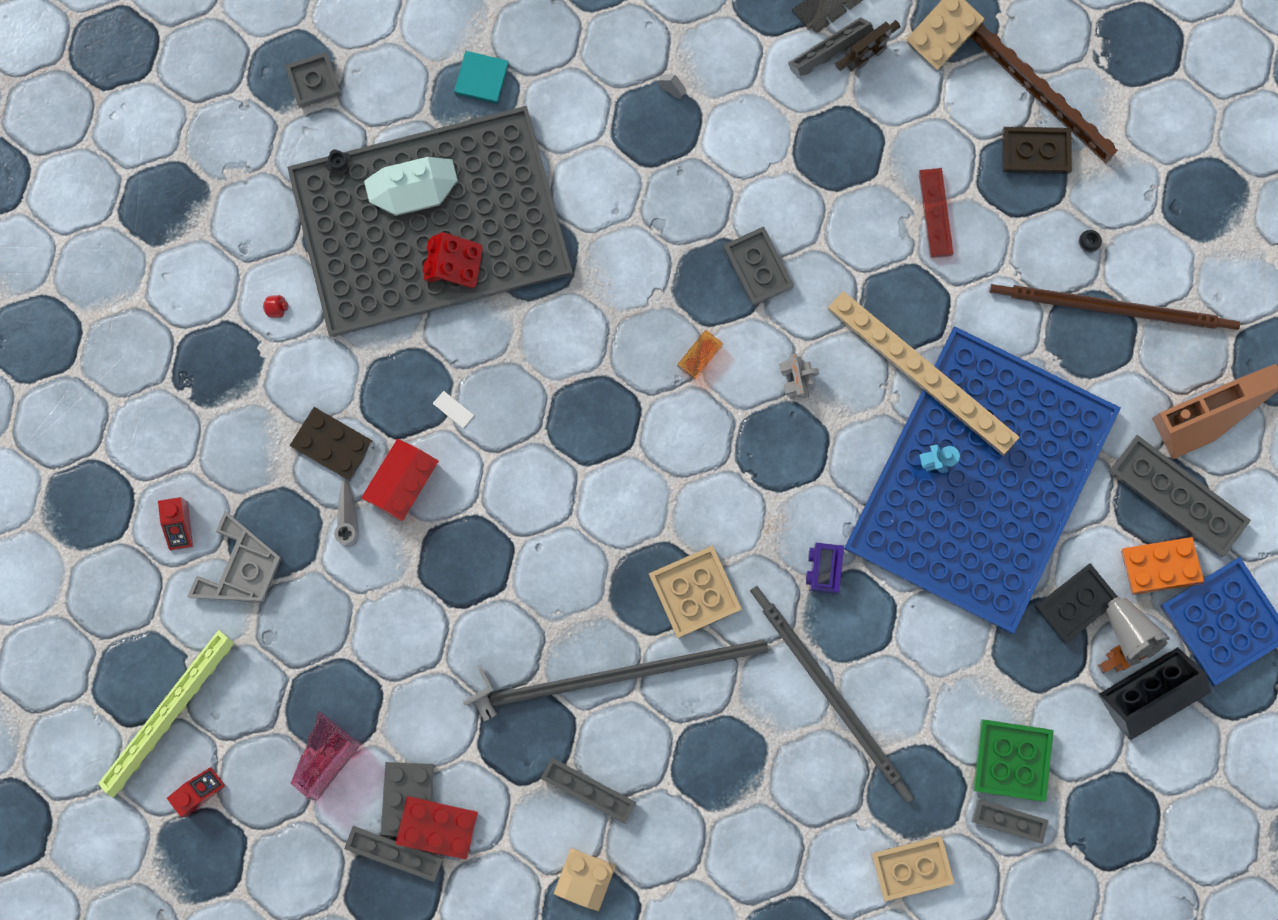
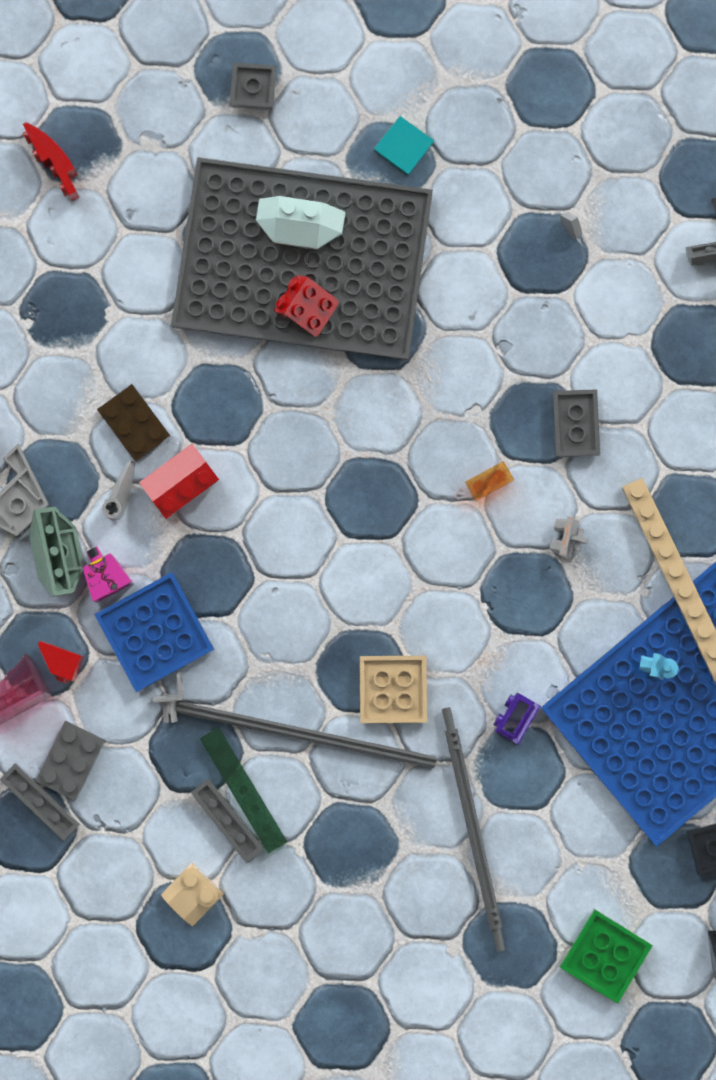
camera: 30 degrees right, 5 degrees up
red piece [263,295,288,318] -> none
black plate [325,149,351,174] -> none
red plate [395,796,478,860] -> none
white sticker [433,391,474,428] -> none
tan plate [871,836,955,902] -> none
dark grey plate [971,799,1049,844] -> none
none -> red slope [23,122,80,201]
none -> sand green wedge [29,507,84,597]
none -> red slope [38,641,84,684]
none -> dark pink torso [83,547,134,603]
none -> blue plate [94,572,215,692]
none -> clear green plate [200,727,288,854]

